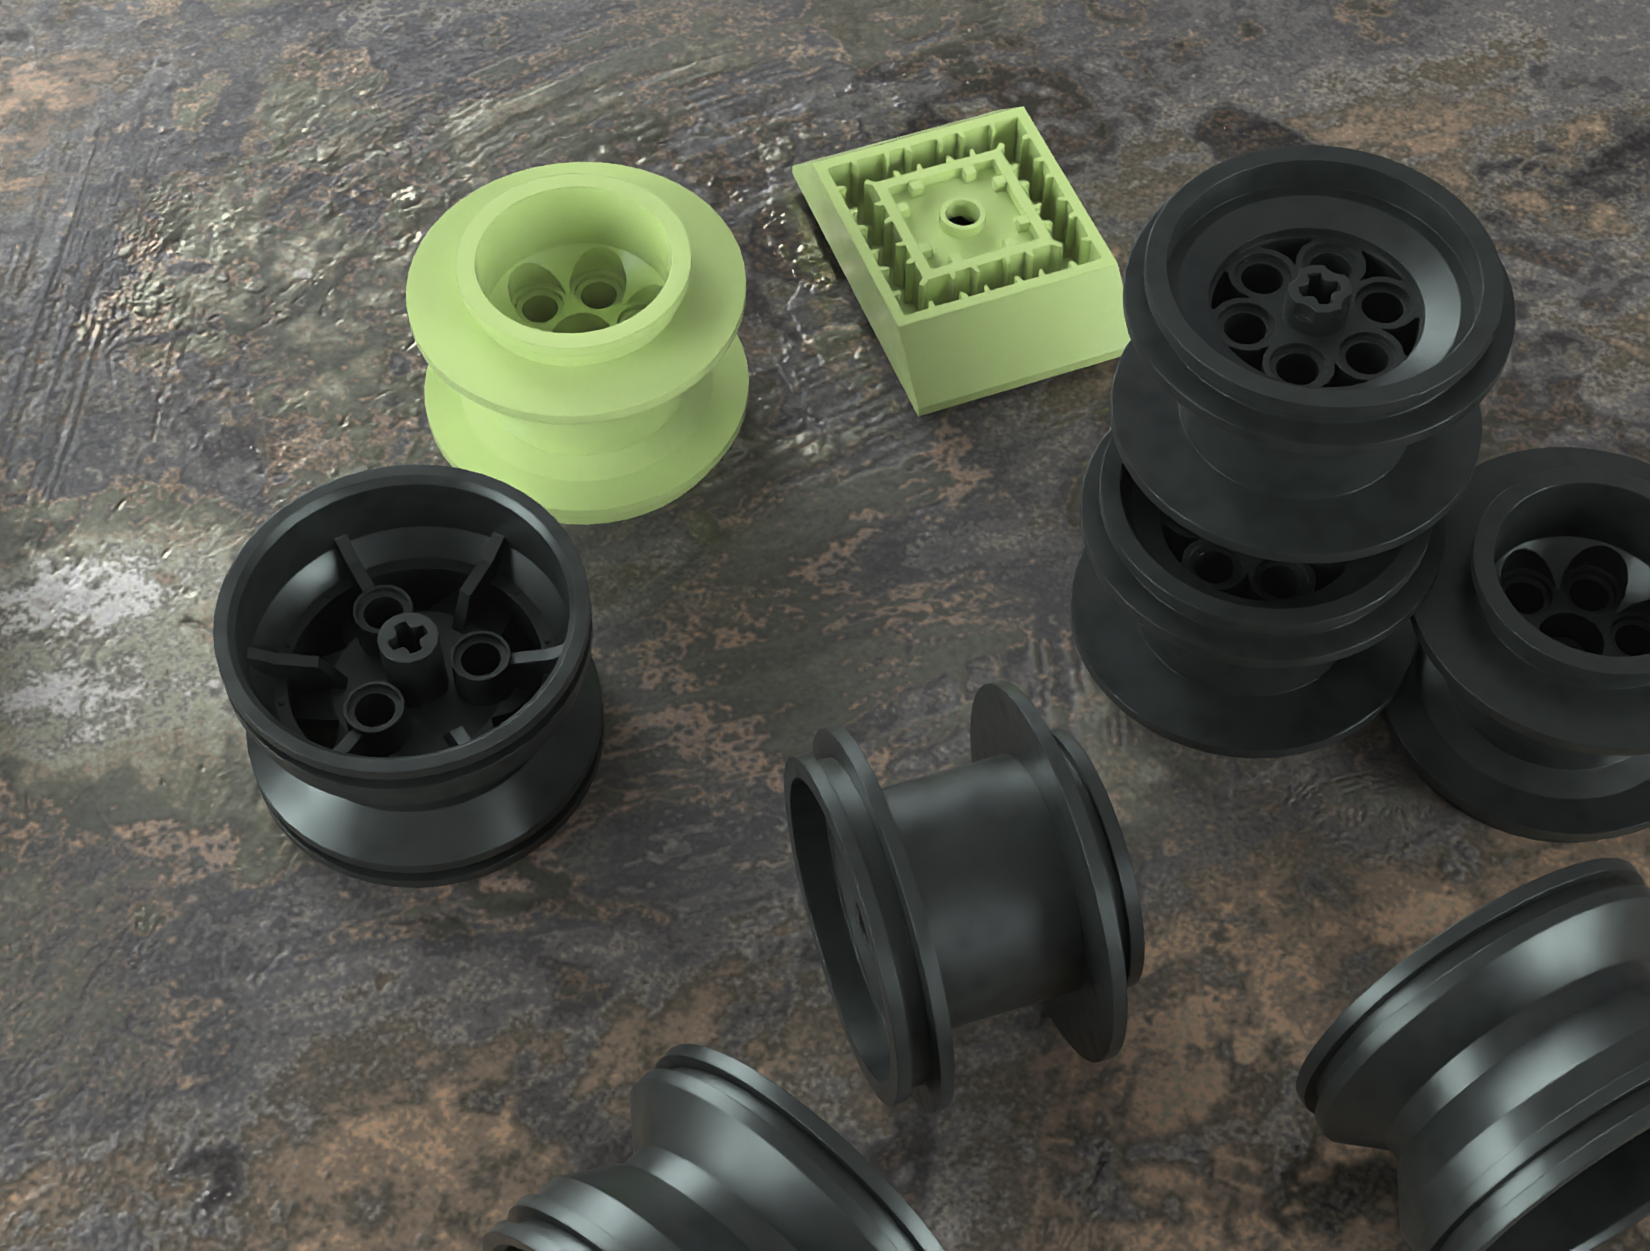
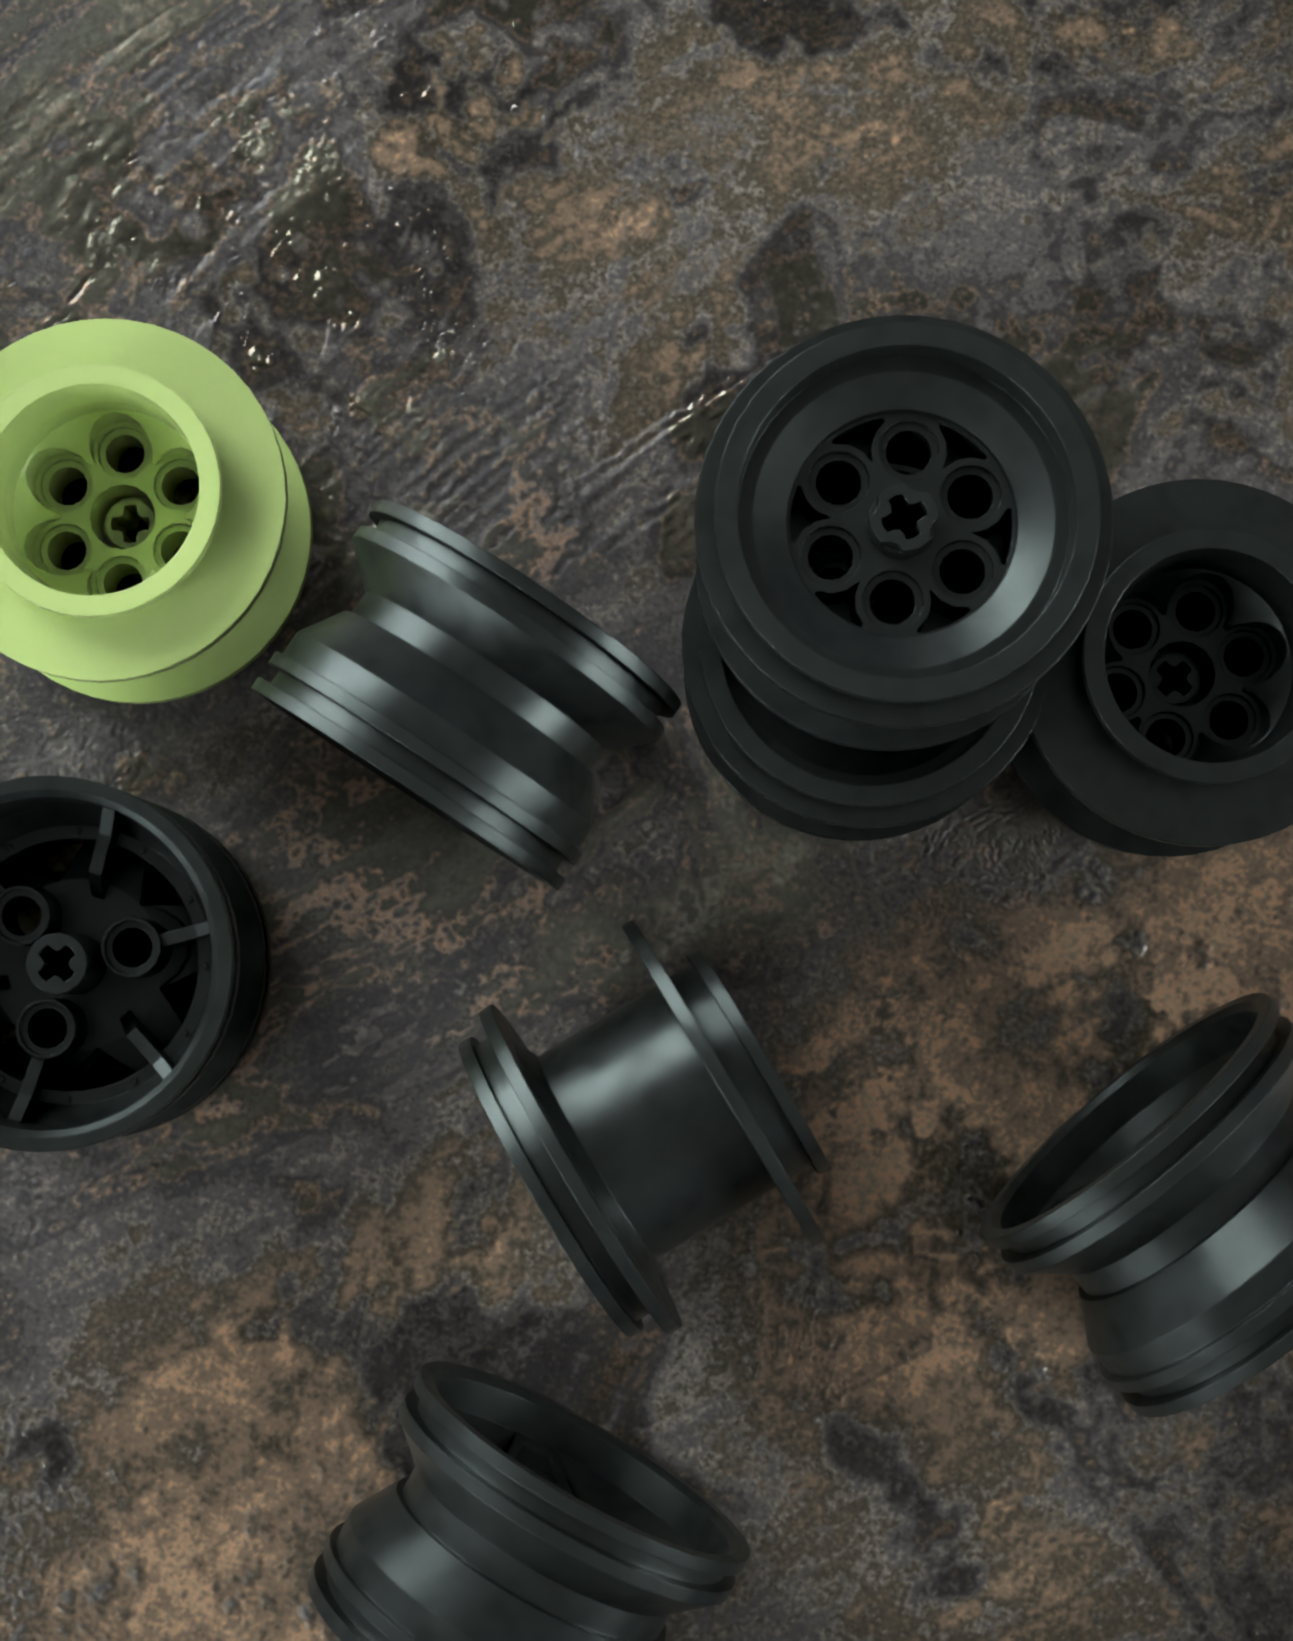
camera: 10 degrees left, 30 degrees up
yellowish green slope [792,106,1131,417] -> none
none -> pearl dark grey wheel [251,499,681,891]

